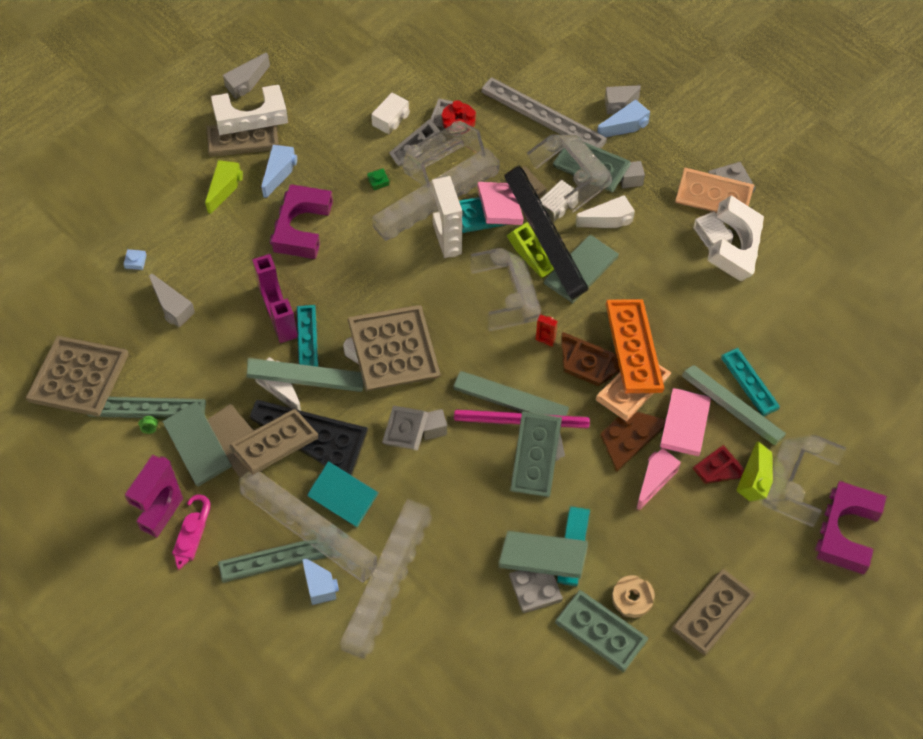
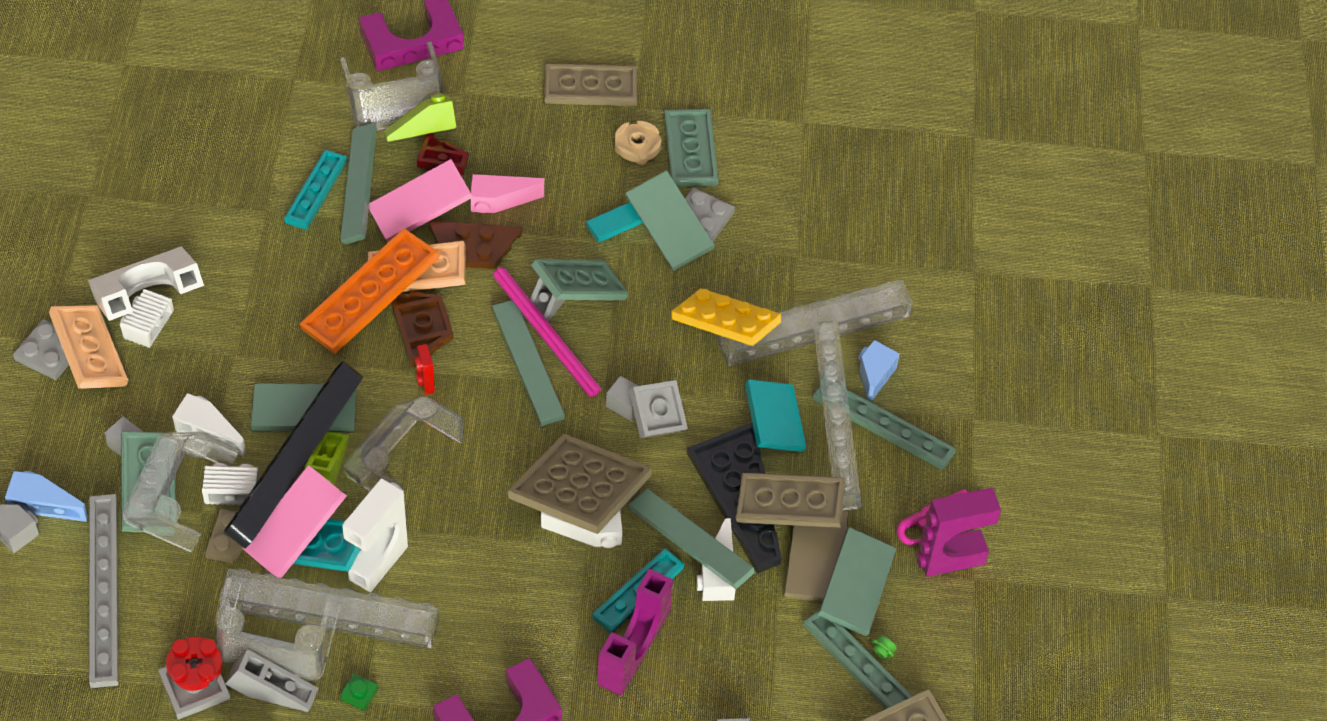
camera: 135 degrees left, 5 degrees down
none -> yellow plate [672,288,781,346]

